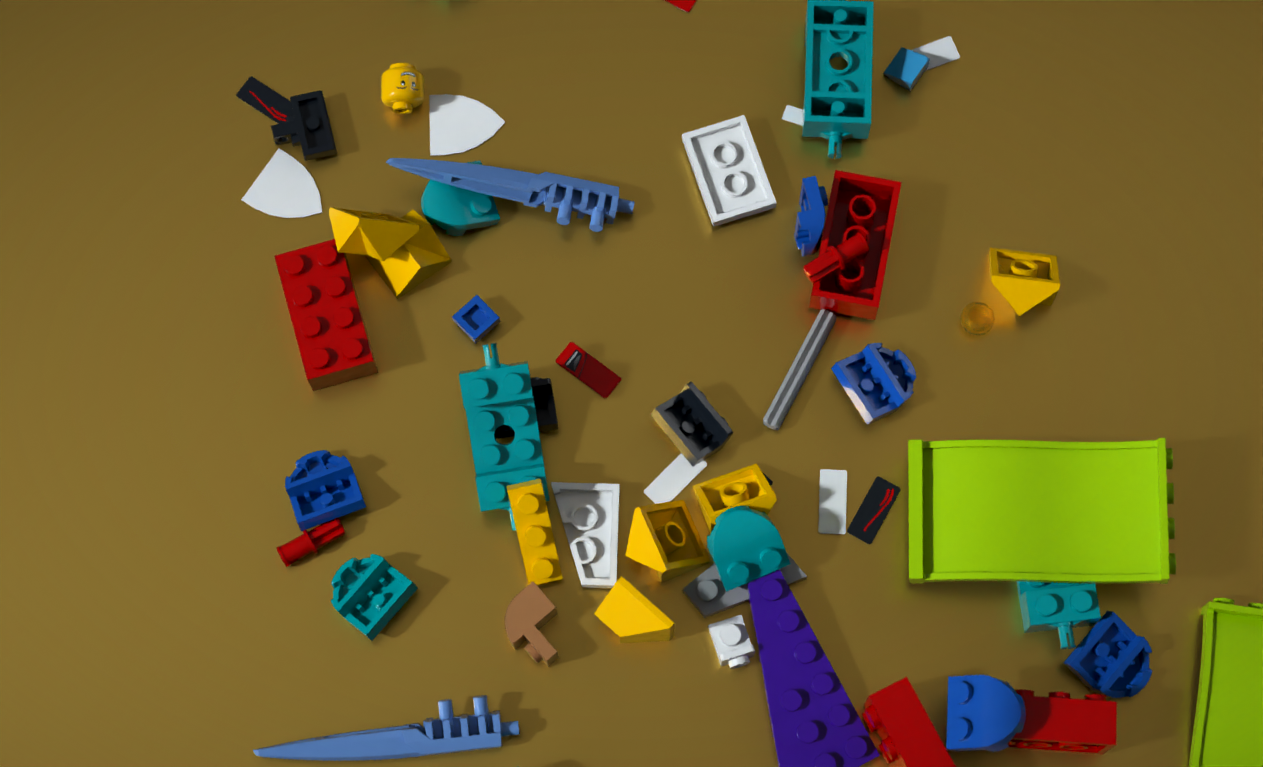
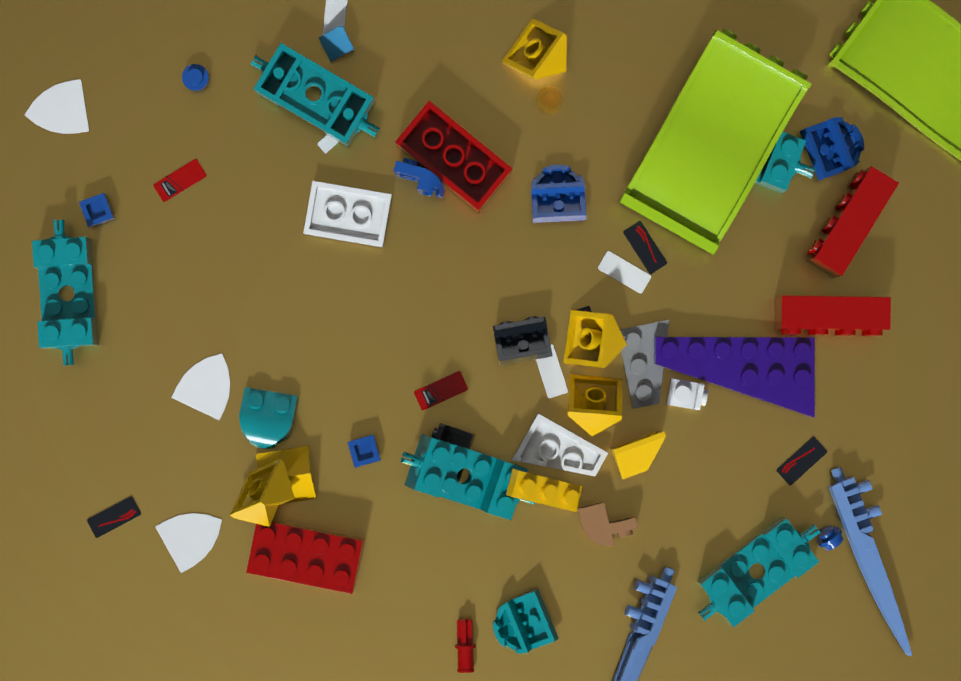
camera: 65 degrees left, 15 degrees up
black hinge [271,90,337,161] -> none
blue slope [285,450,366,531] -> none
yellow head [381,63,424,114] -> none
medium blue piece [386,158,634,232] -> none
teal slope [707,506,791,592] -> none
light grey axle [763,309,836,430] -> none
red axle [803,232,870,283] -> none
blue slope [946,675,1026,752] -> none

